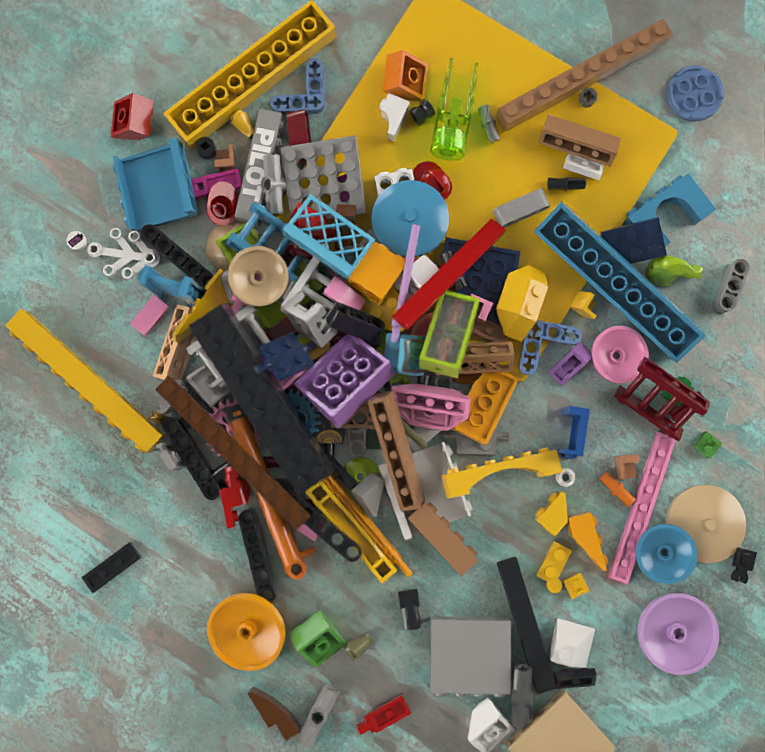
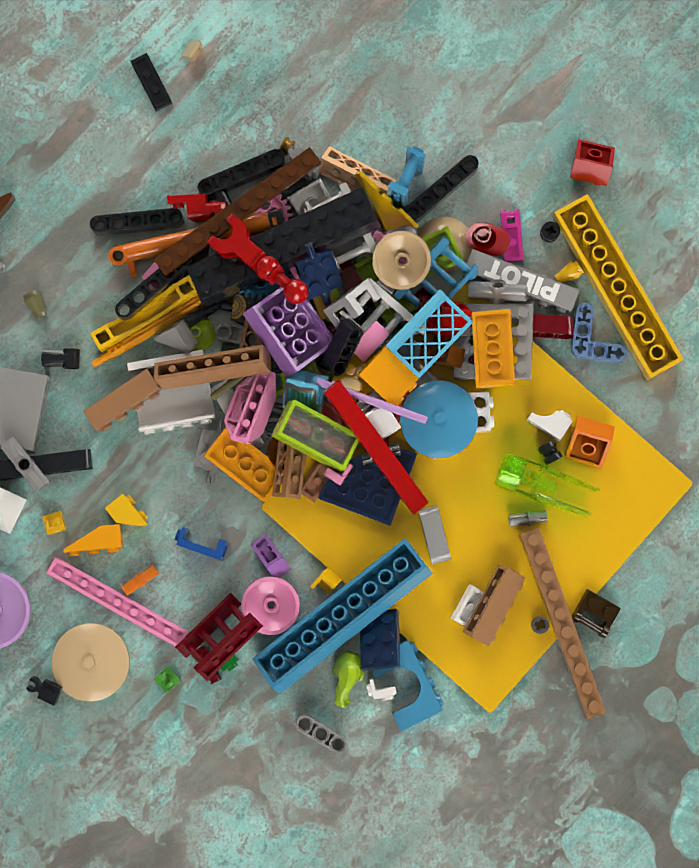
camera: 100 degrees right, 0 degrees up
yellow brick [5,309,166,453] -> none
white tile [67,231,88,251] -> none
white plant [87,228,160,280] -> none
dark azure panel [113,137,199,232] -> none
bright pink tile [130,295,170,336] -> none
light grey plate [155,442,185,471] -> none
light orange dish [207,593,286,671] -> none
nougat panel [214,144,237,173] -> none
bright green slope [289,610,347,668] -> none
red piece [413,161,452,200] -> none
yellow arch [441,447,562,498] -> none
yellow wedge [496,265,548,342] -> none
medium blue beam [519,320,582,375] -> none
yellow hinge [536,541,572,593] -> none
black axle [547,176,586,192] -> none
white plate [556,468,575,487] -> none
nougat panel [614,455,639,479] -> none
dark azure dish [636,524,697,584] -> none
medium blue tile [667,65,724,122] -> none
none -> light grey piece [0,437,50,493]
none -> tan slope [182,41,203,63]
none -> red piece [207,214,309,304]
none -> white bracket [366,678,397,701]
none -> light orange plate [472,309,515,388]
none -> dark brown plate [571,589,621,638]

